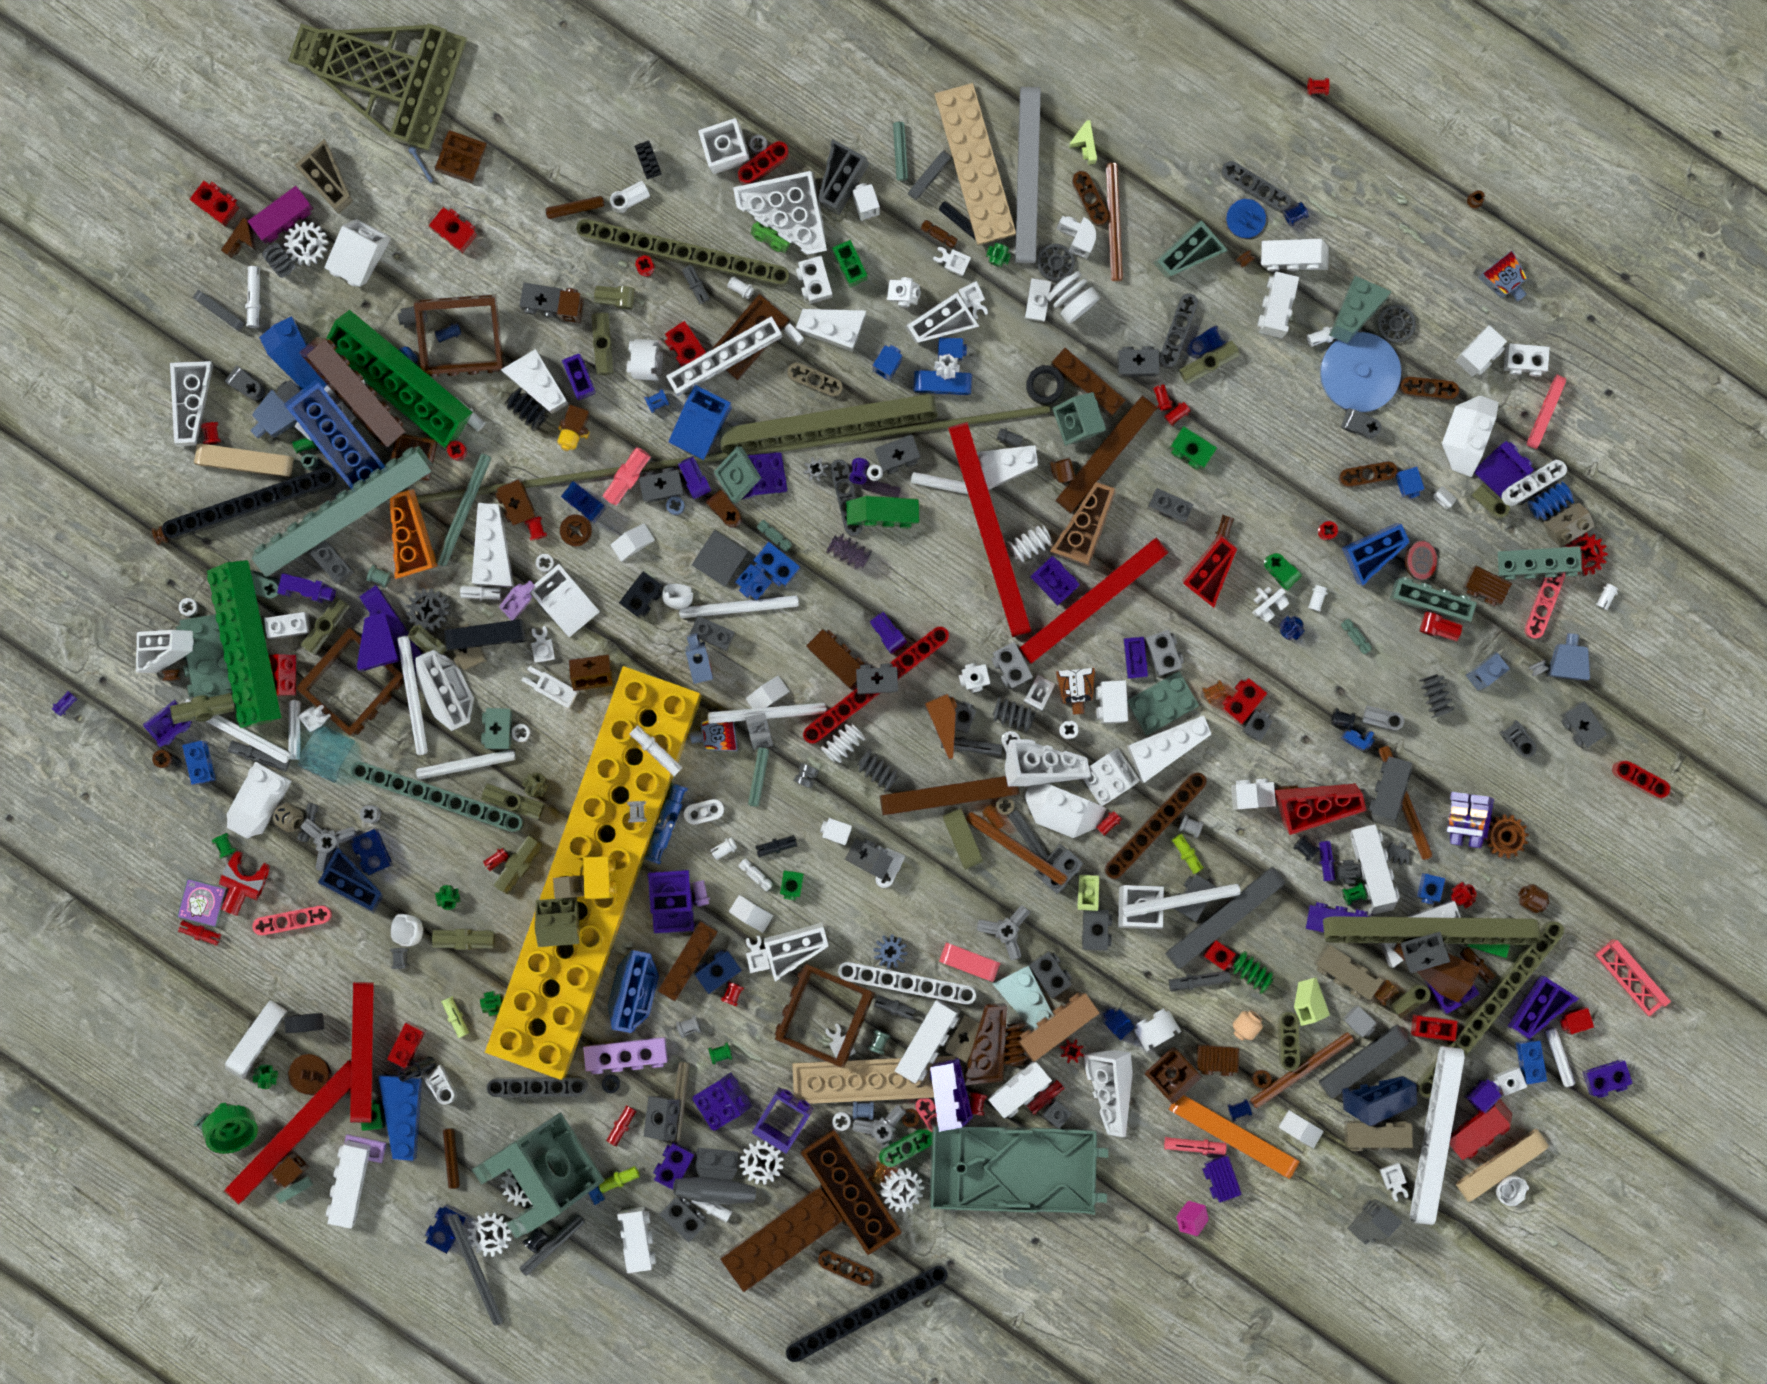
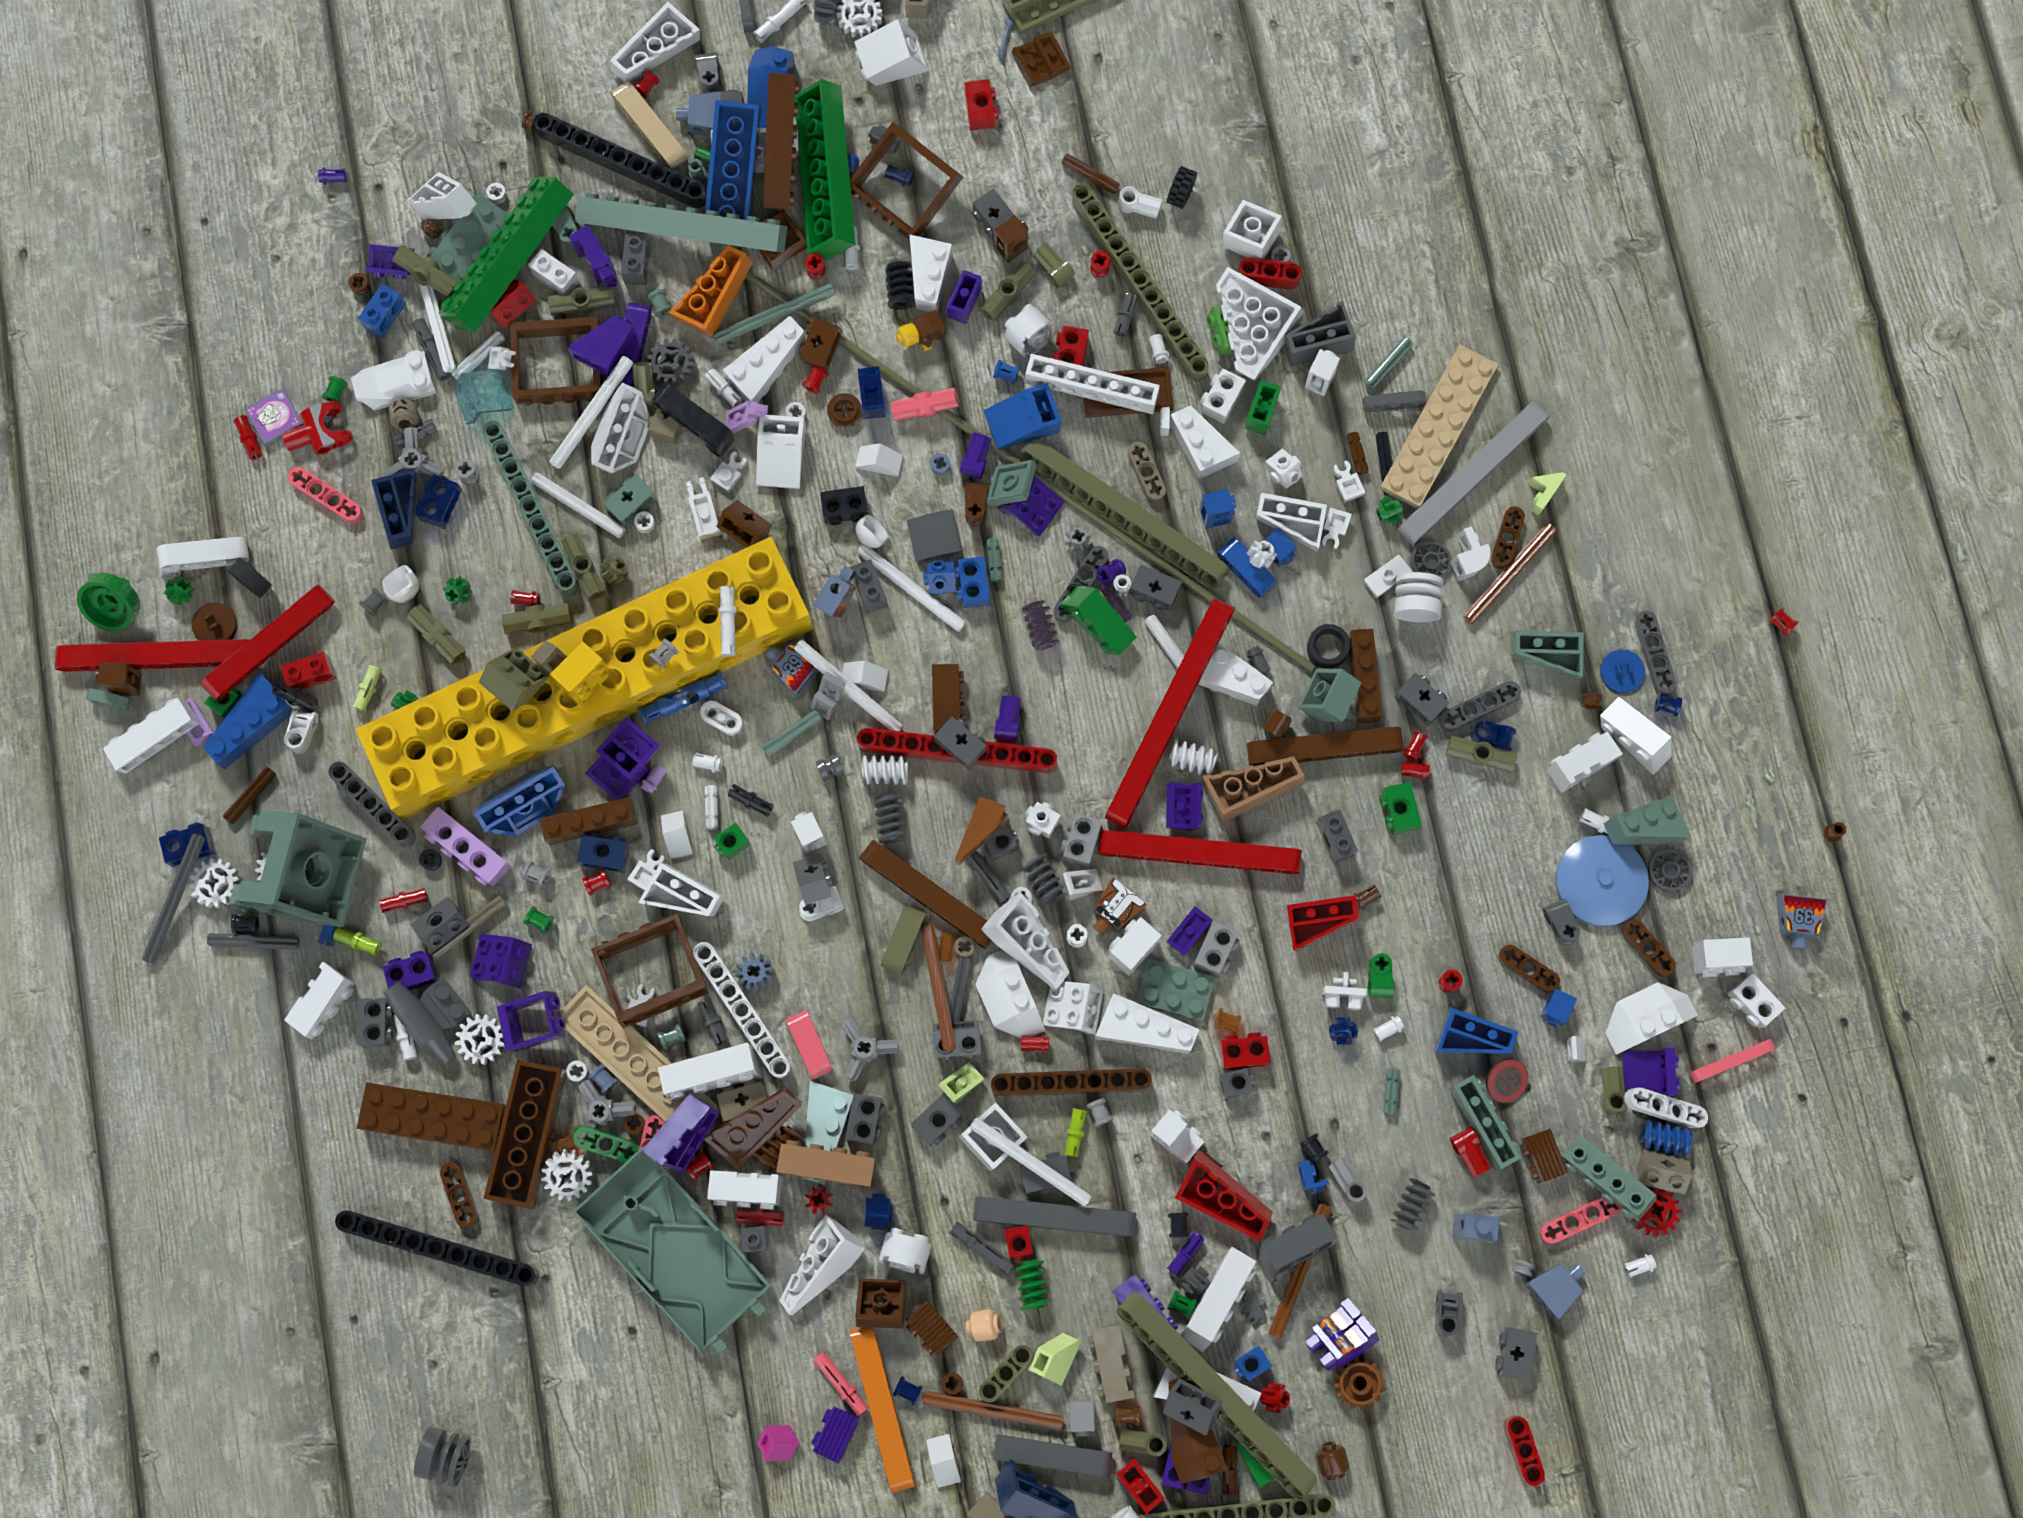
camera: 50 degrees right, 10 degrees down
dark grey brick [639,468,684,503] -> none

